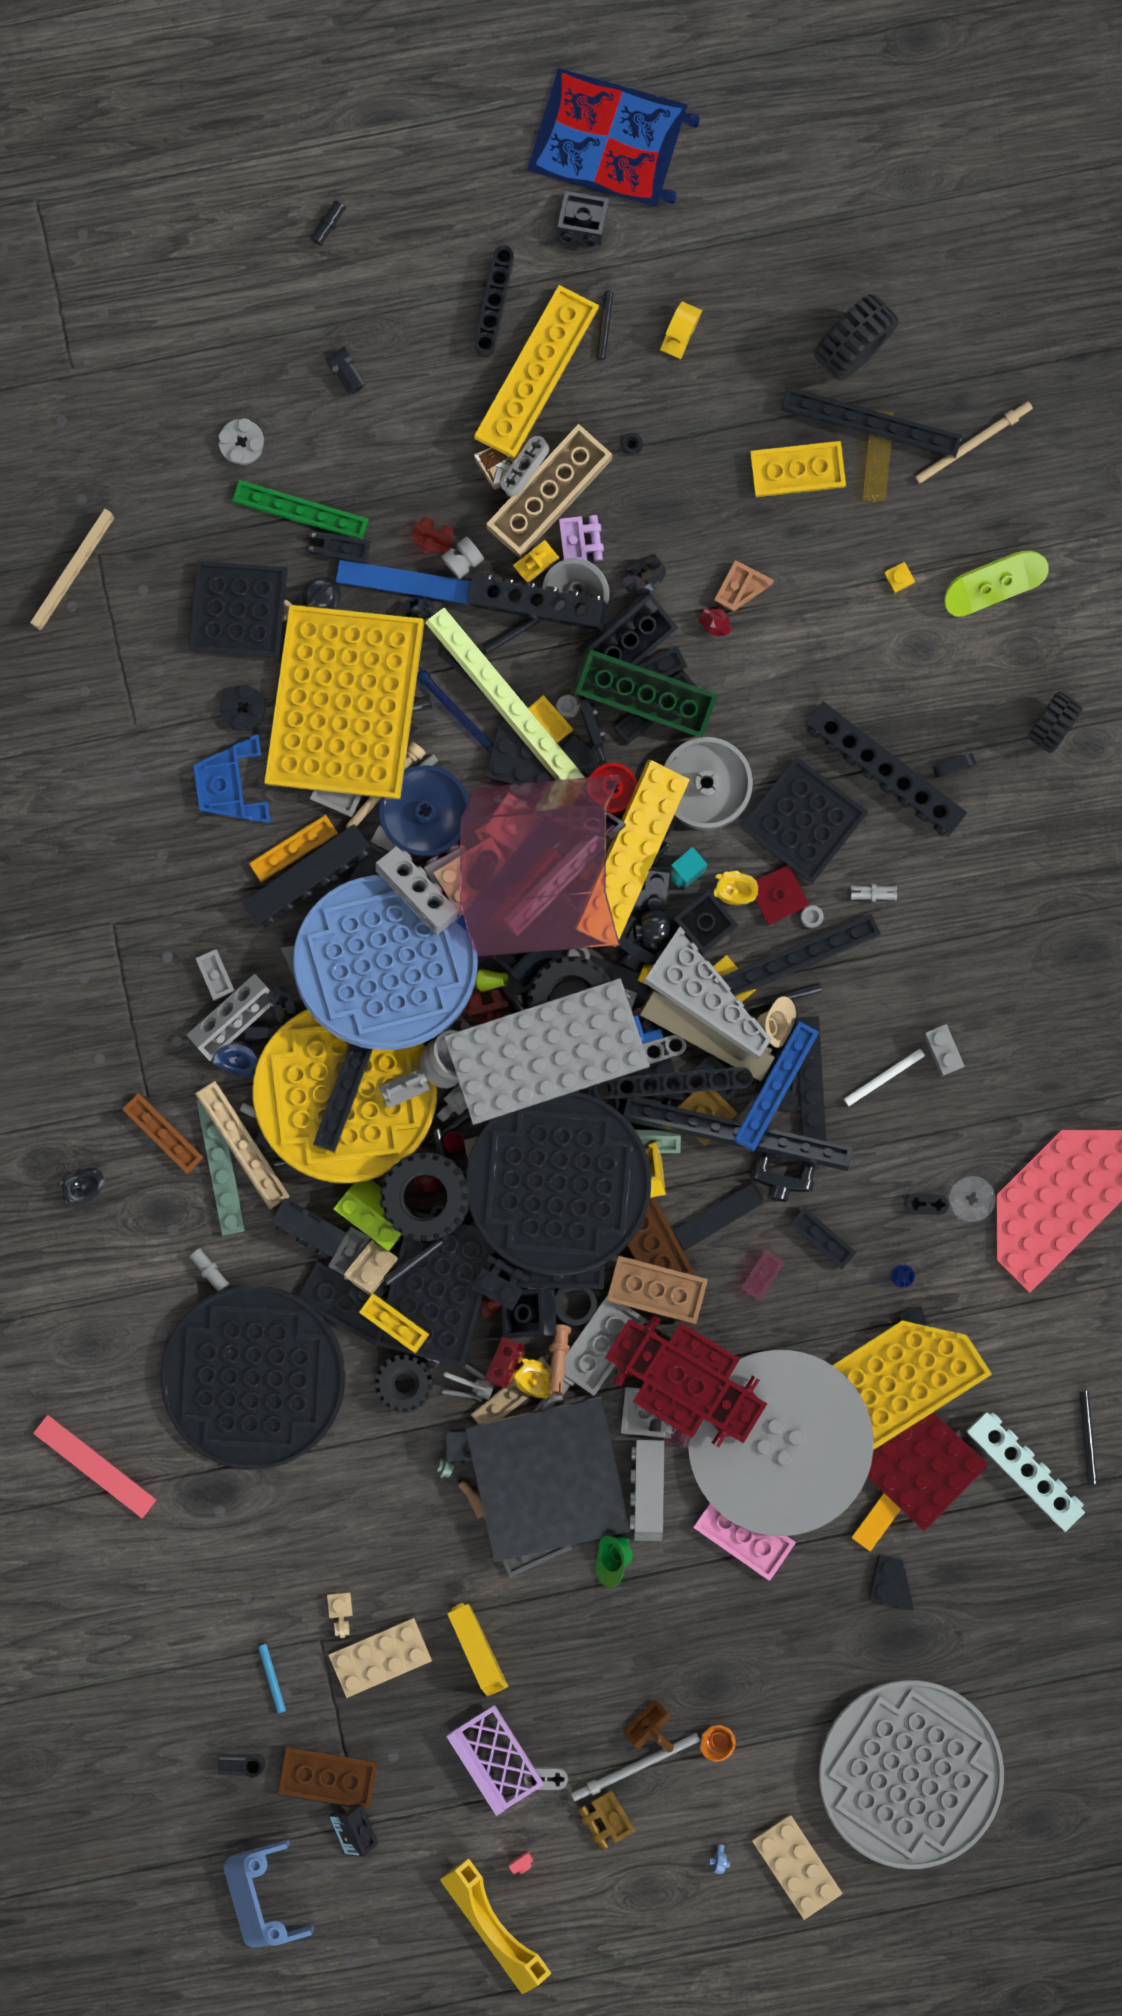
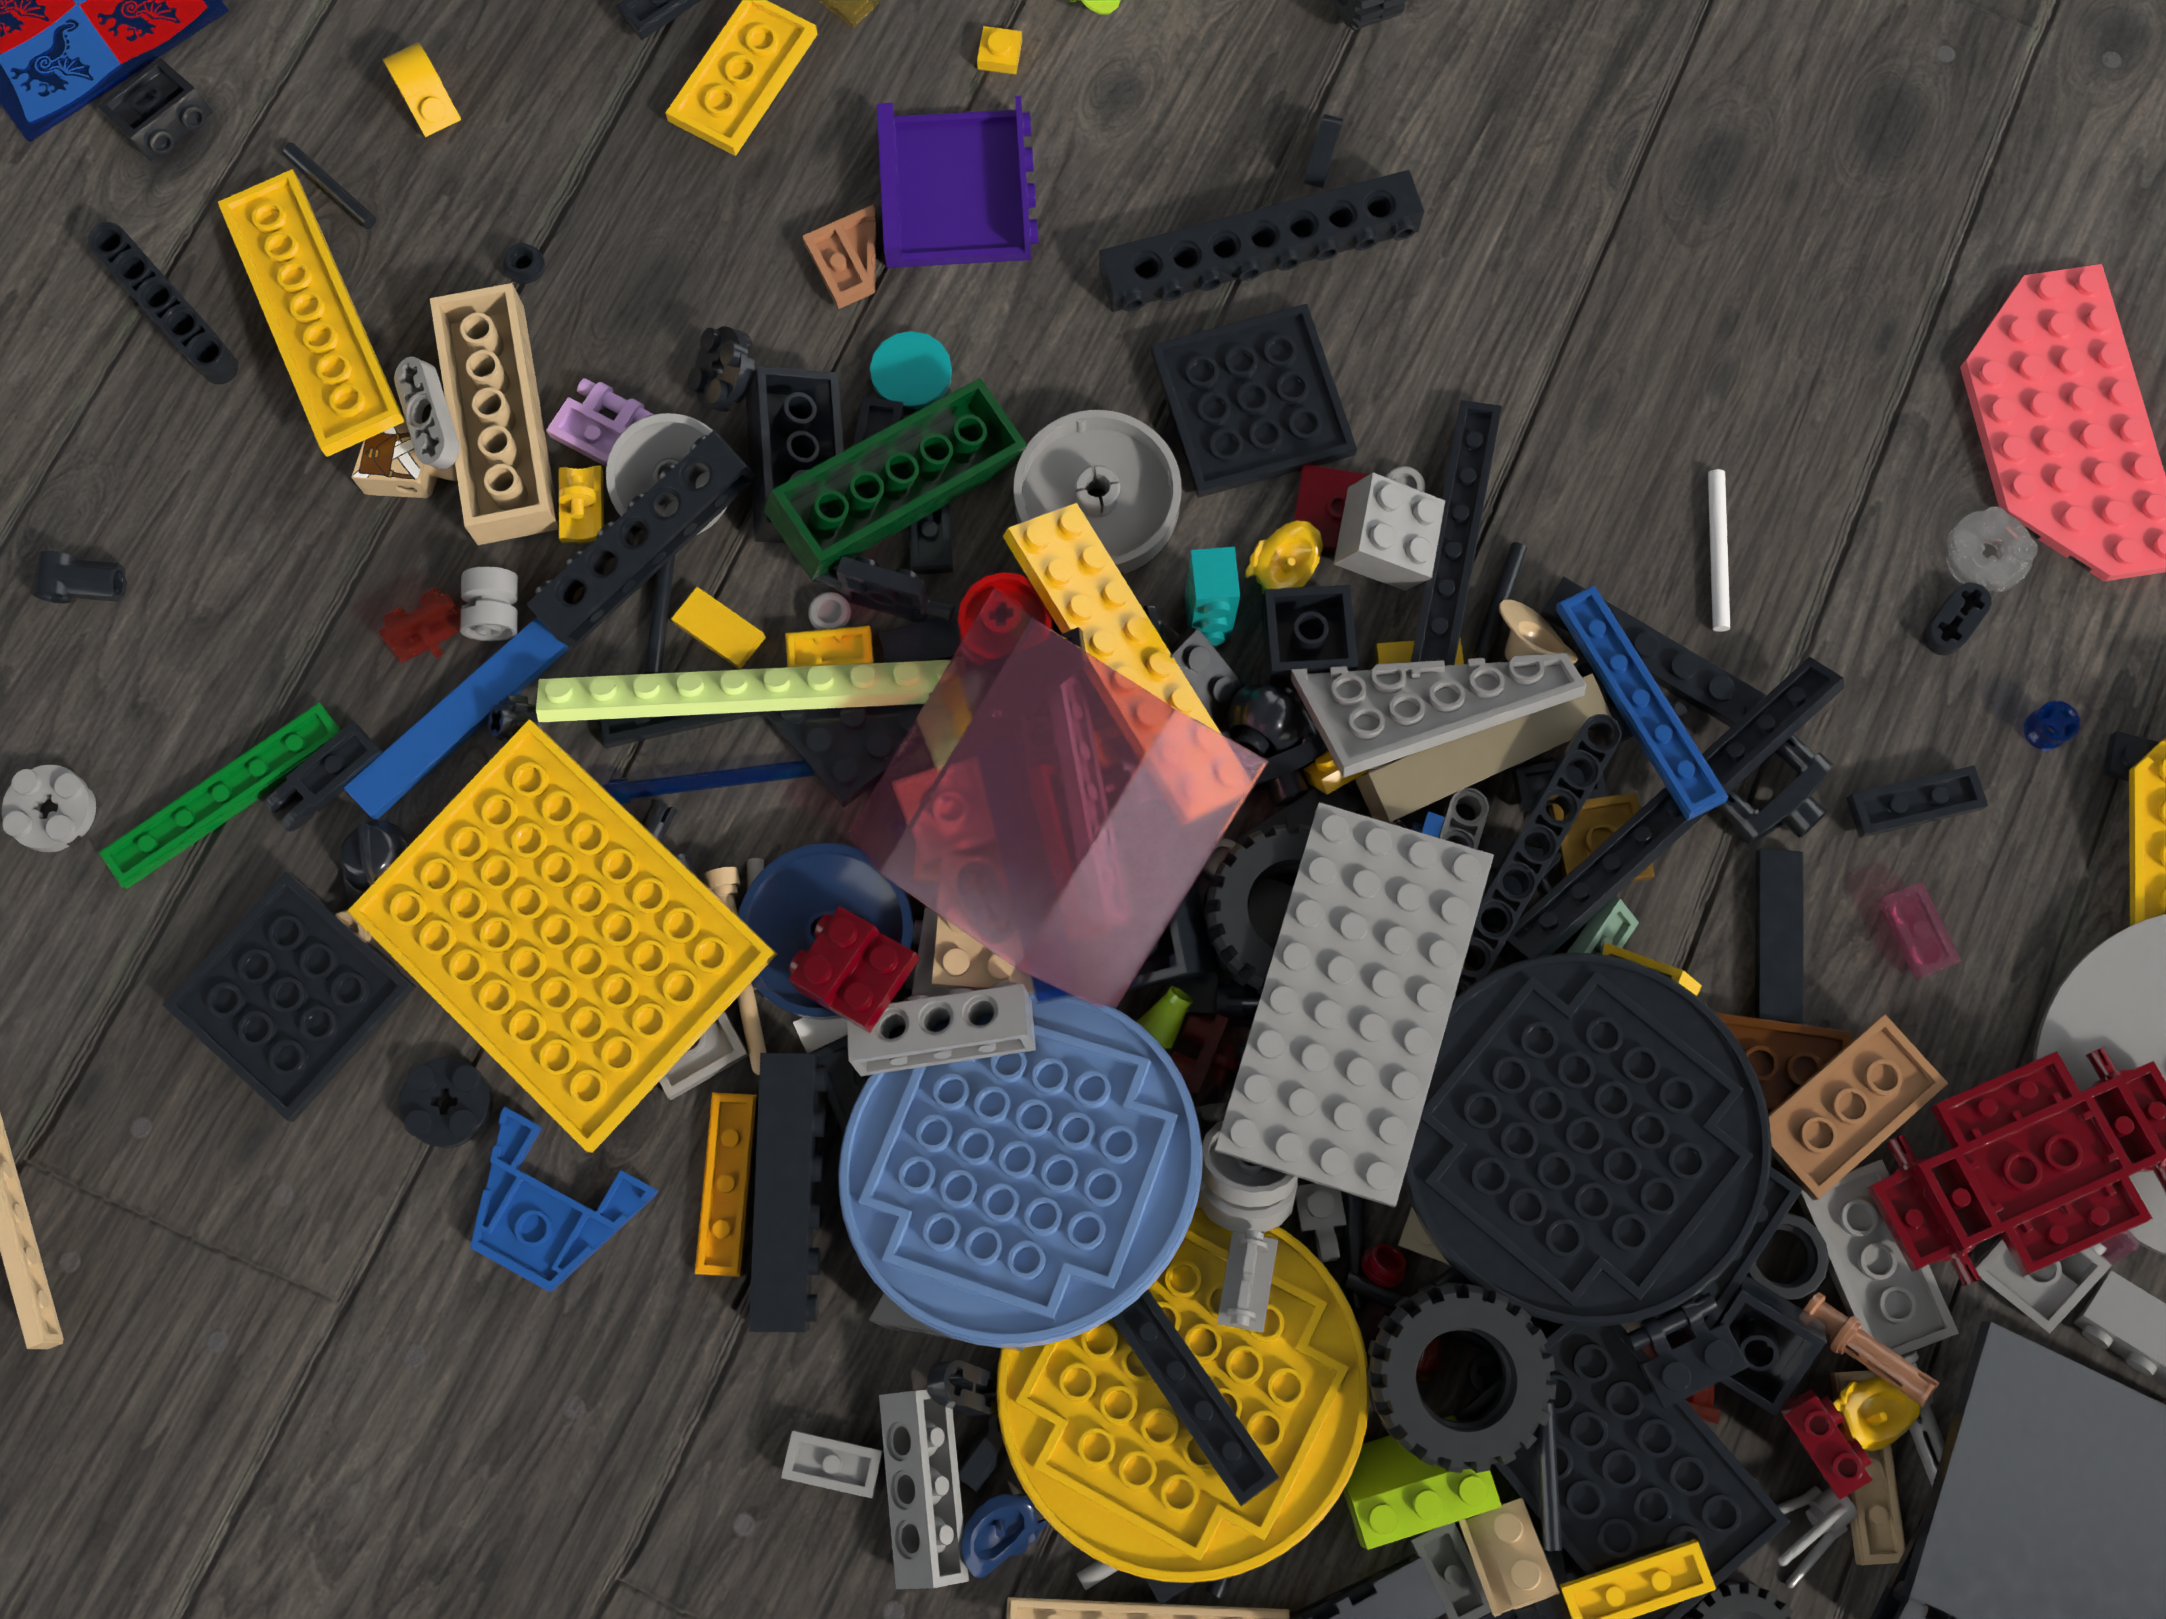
camera: 60 degrees left, 10 degrees down
dark red rock [699,607,732,636] -> none
light grey pin [850,884,897,902] -> none
light grey brick [923,1024,965,1077] -> none
none -> yellow tile [671,587,766,670]
none -> dark red plate [788,906,920,1033]
none -> teal tile [870,331,952,411]
none -> dark purple panel [877,95,1039,268]
none -> light grey brick [1334,473,1445,591]

